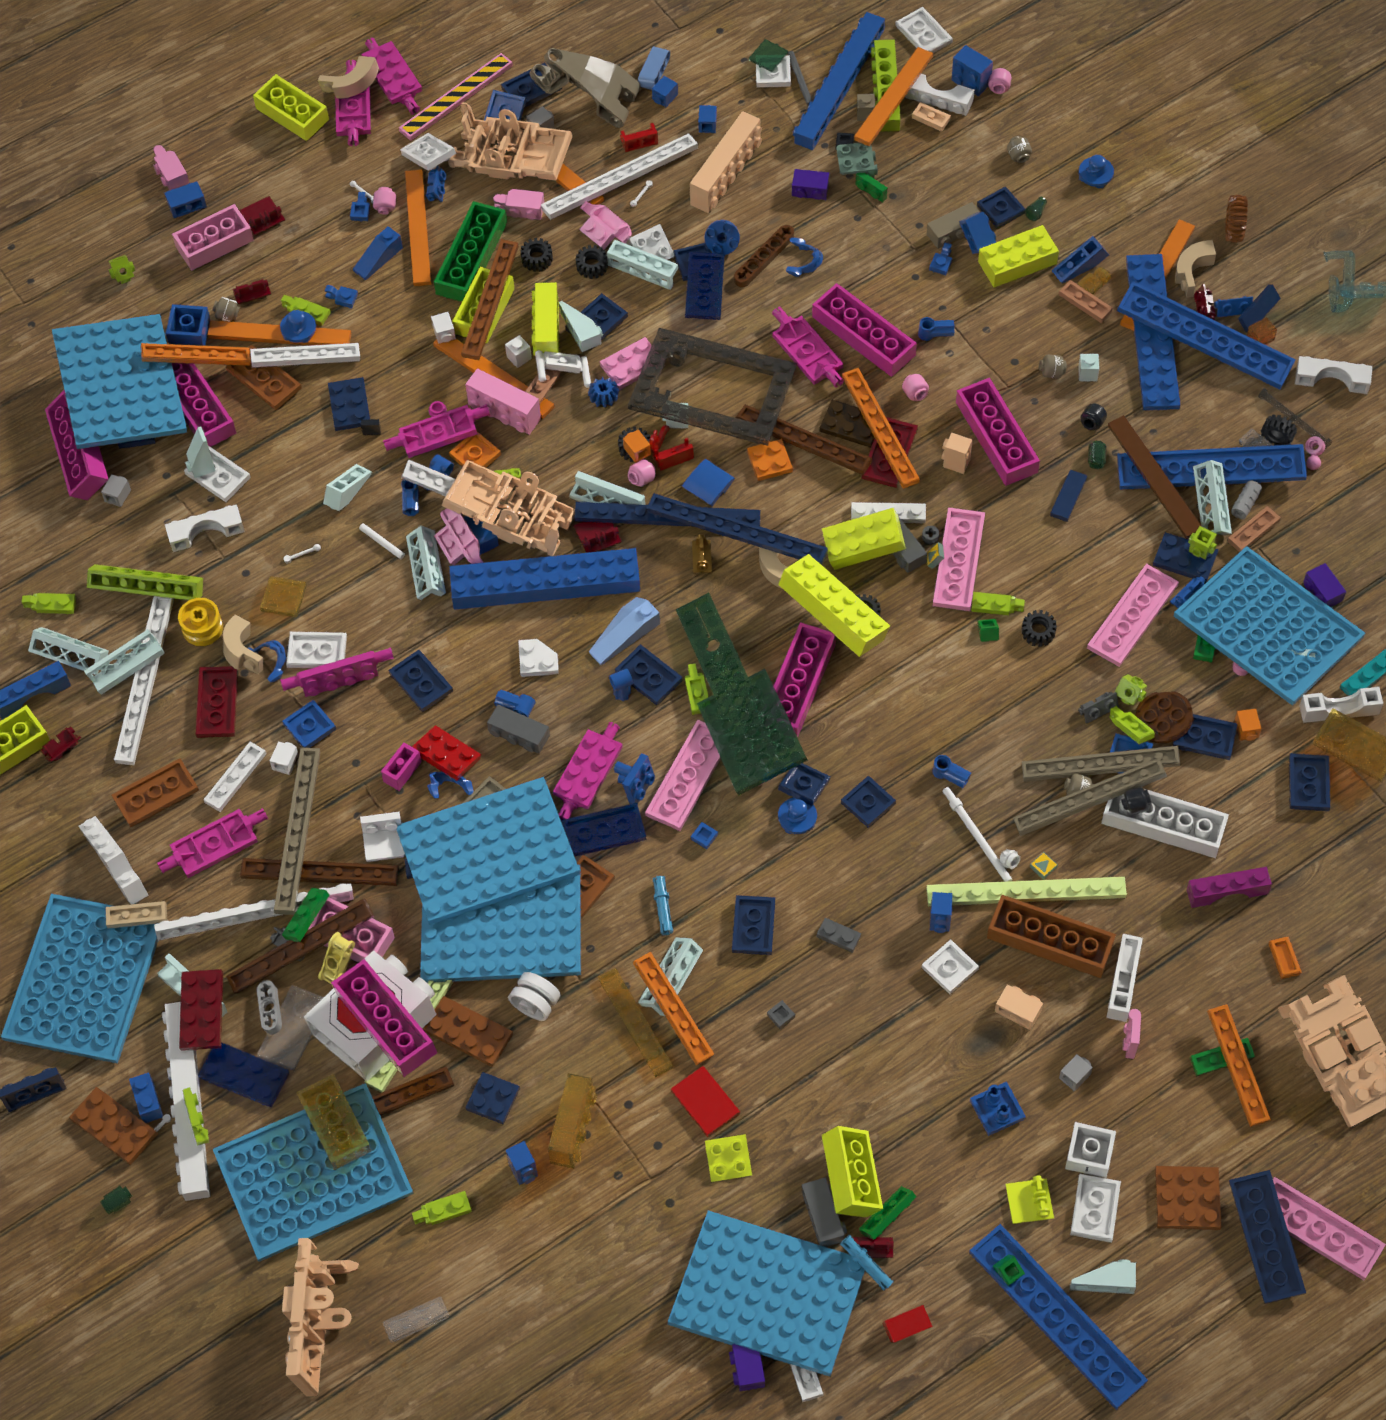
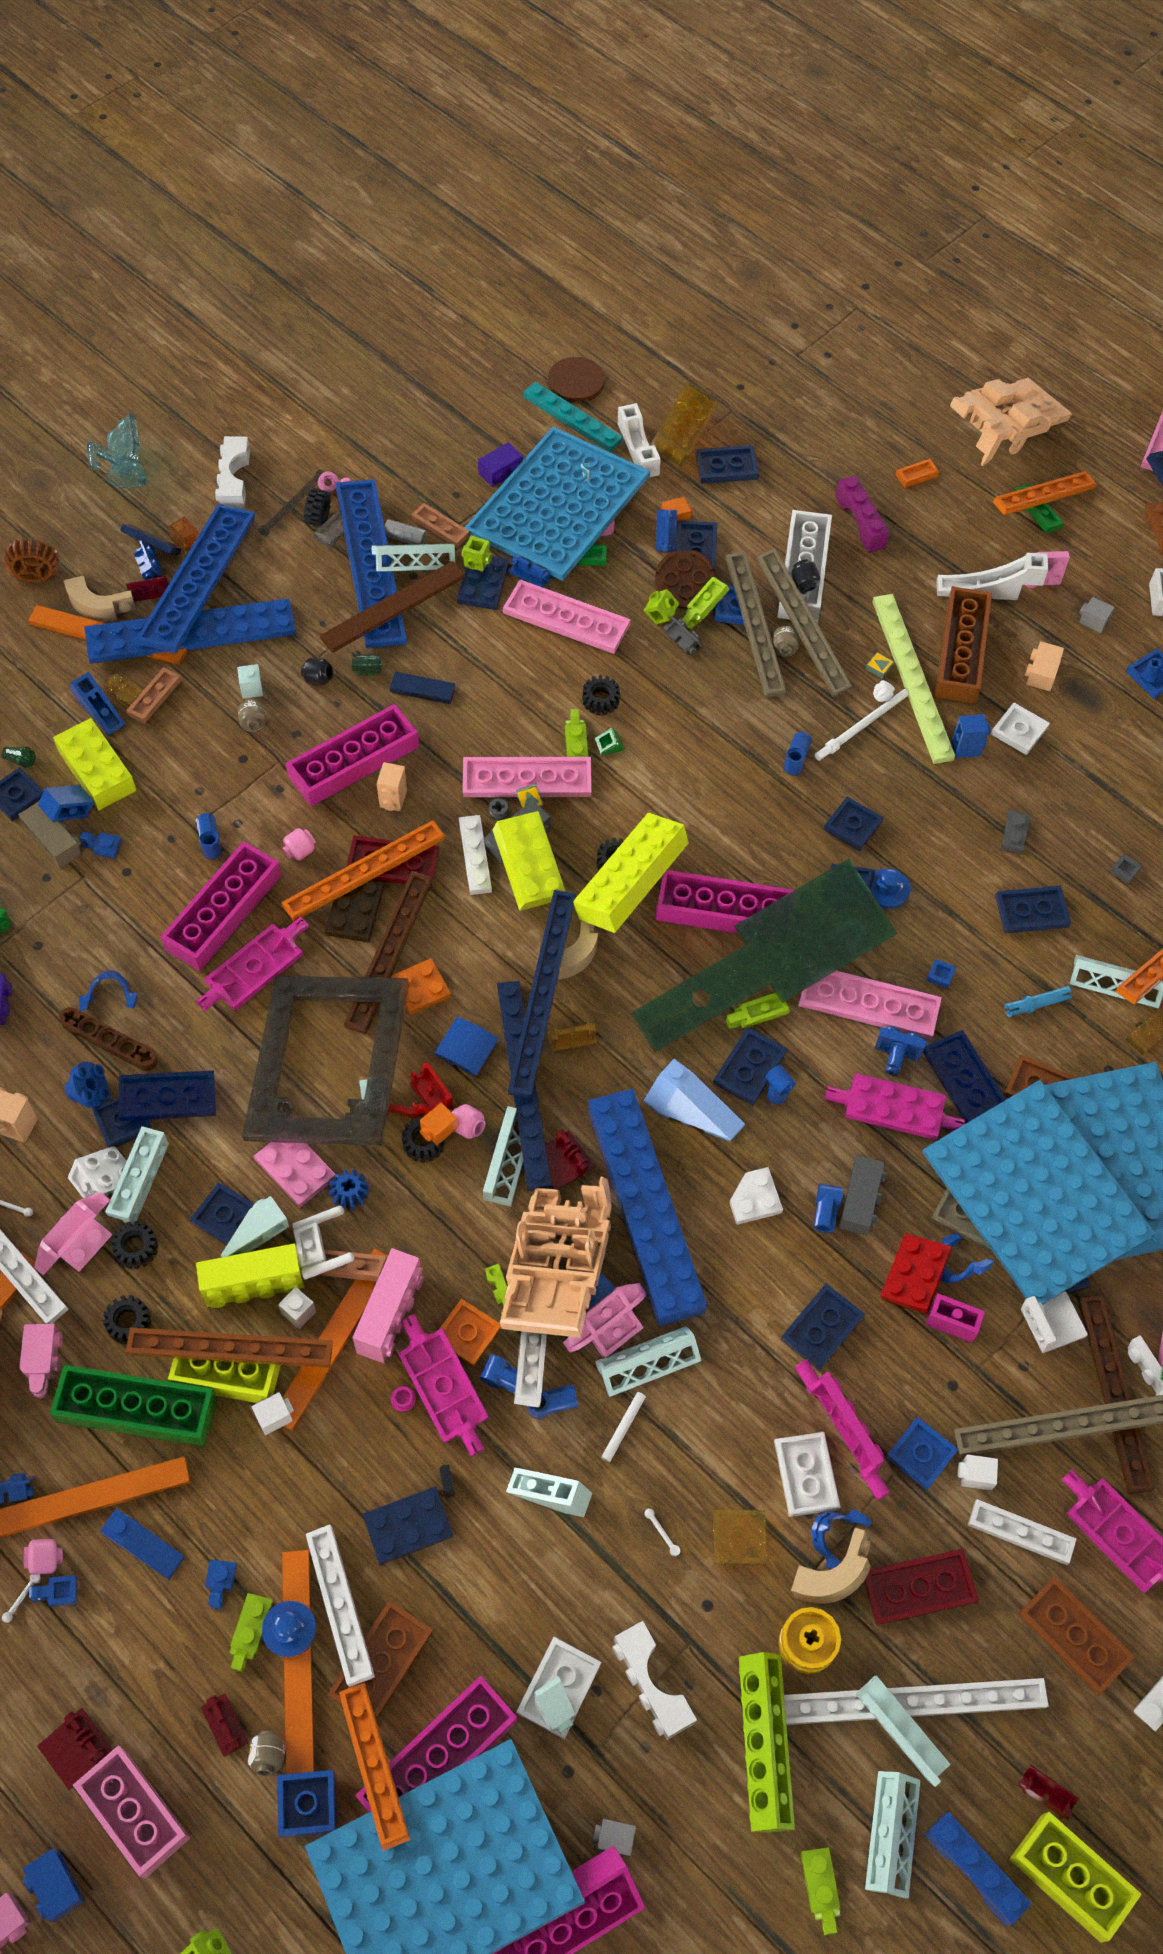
camera: 105 degrees left, 0 degrees up
none -> blue hinge [656,510,677,551]

